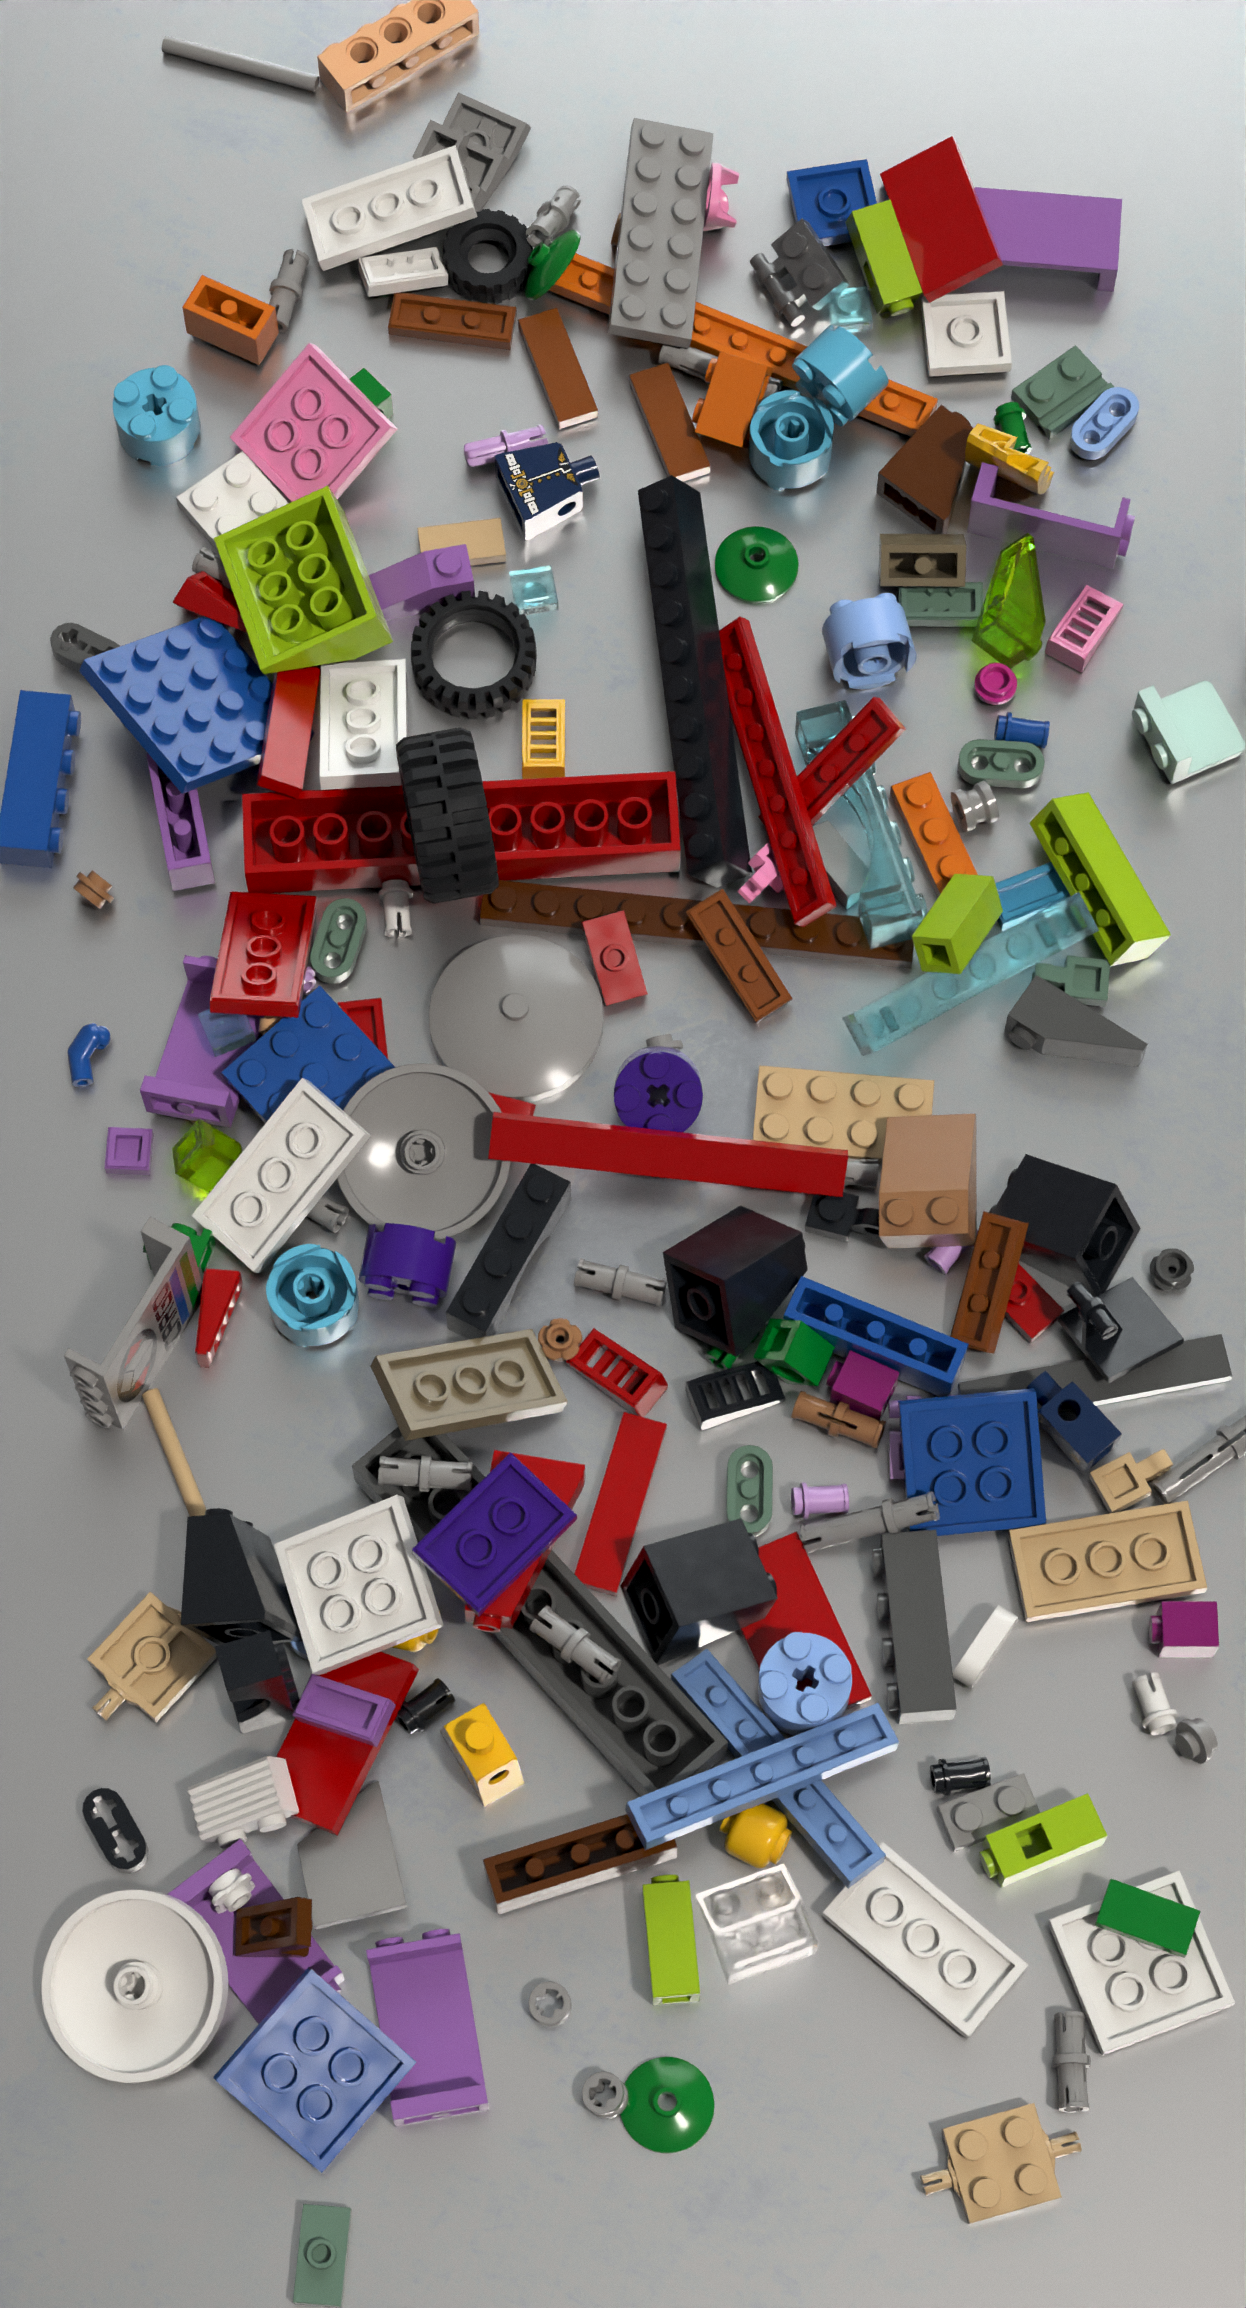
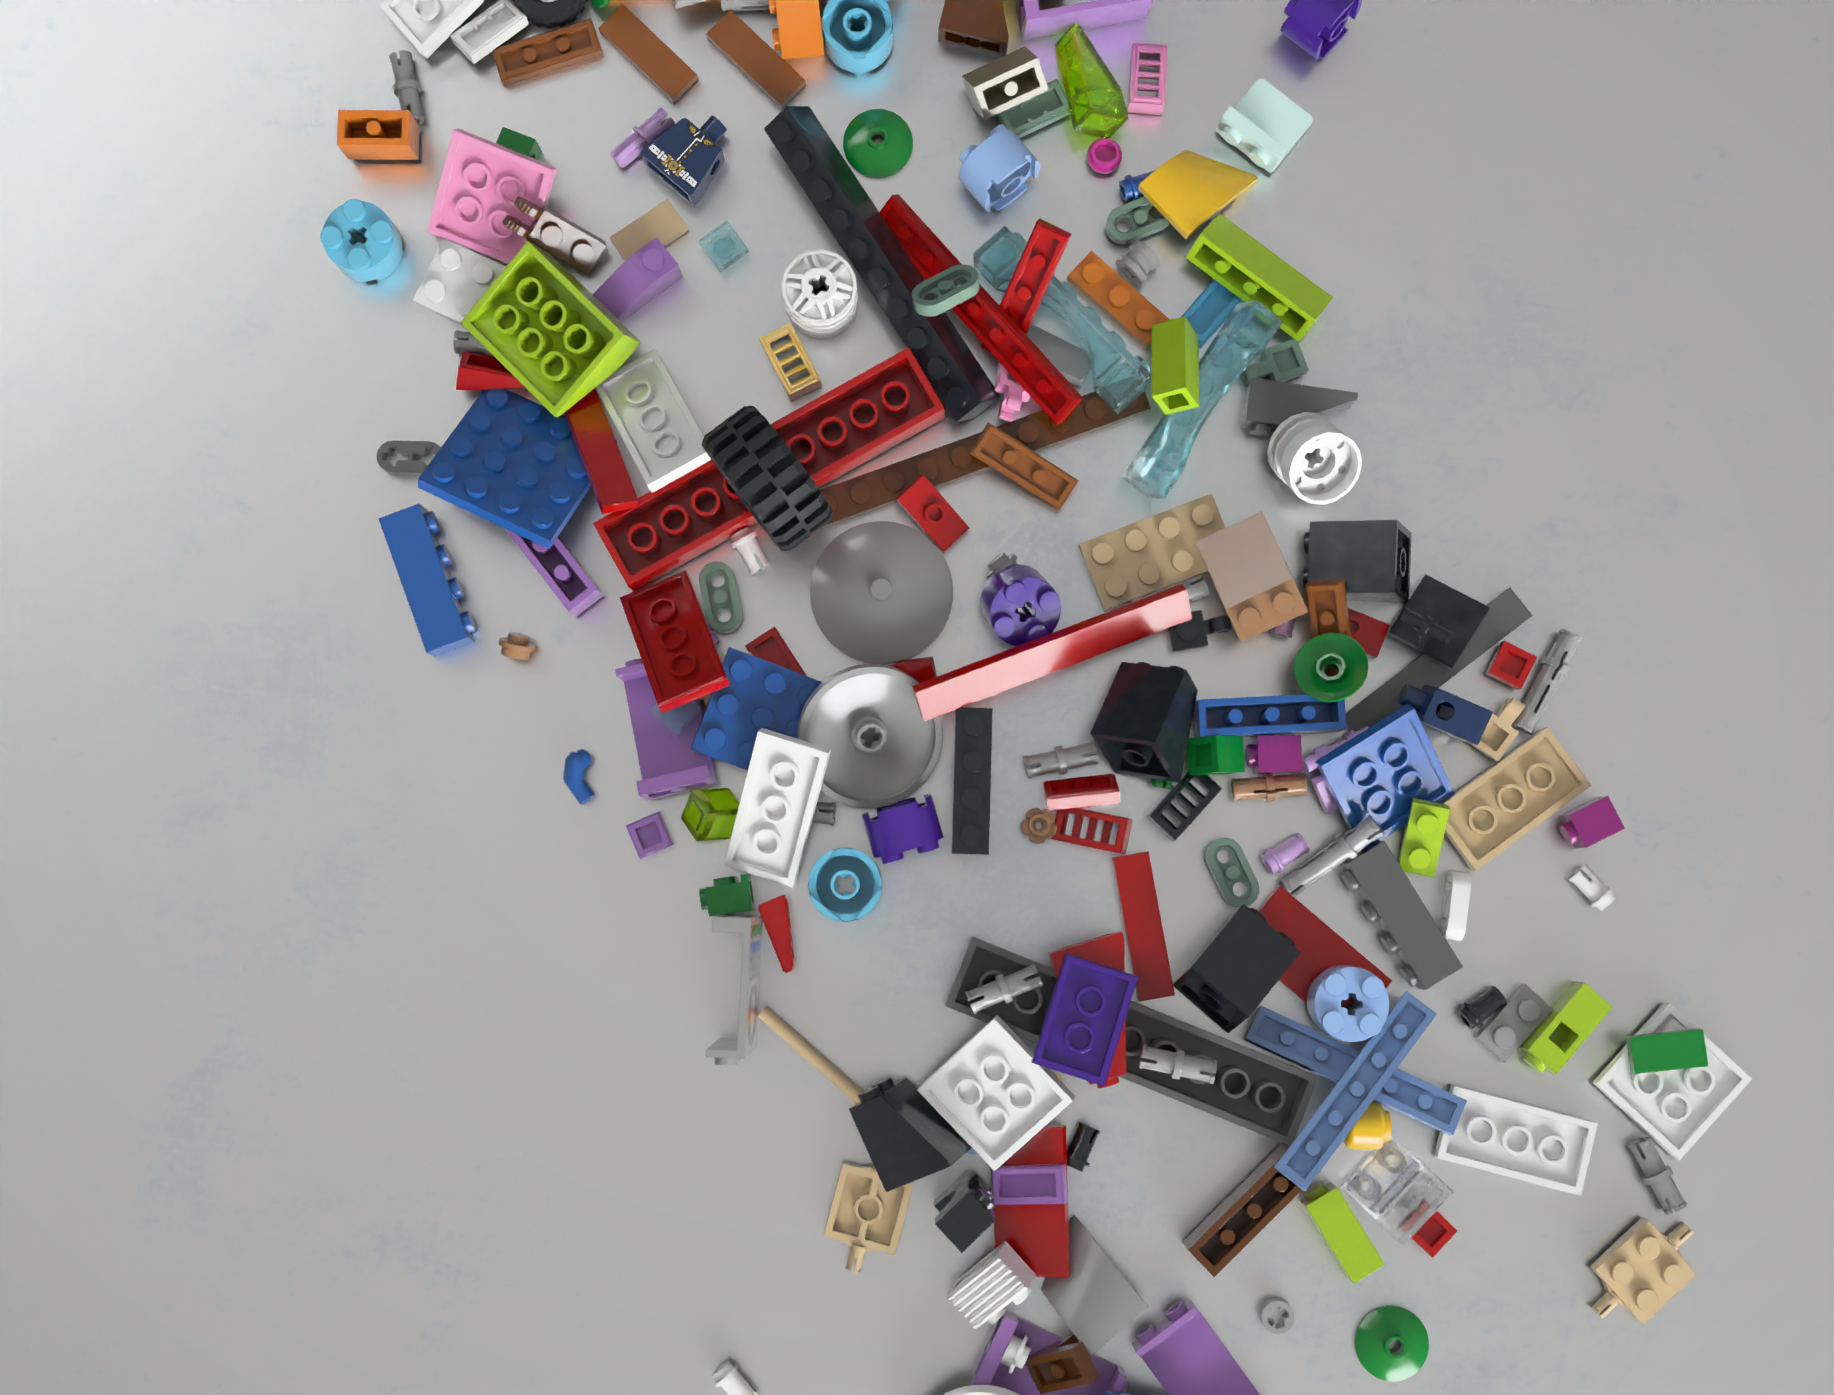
camera: 25 degrees left, 15 degrees up
black beam [82,1788,149,1874] -> none
dark tan plate [370,1329,568,1441] -> none
black tyre [411,590,537,719] -> none
yellow torso [440,1703,524,1807] -> none
light grey bush [582,2071,629,2119] -> none
dark grey plate [1150,1248,1194,1291] -> none
light grey plate [1175,1718,1218,1764] -> none
none -> hinge [502,196,607,275]
none -> white wheel [781,249,859,339]
none -> sand green plate [912,264,980,317]
none -> red plate [1043,774,1120,811]
none -> yellow slope [1138,150,1258,239]
none -> white wheel [1267,412,1362,505]
none -> green dish [1294,633,1368,702]
none -> lime plate [1398,798,1450,877]
none -> red plate [1402,1203,1457,1258]
none -> red plate [1485,641,1537,690]

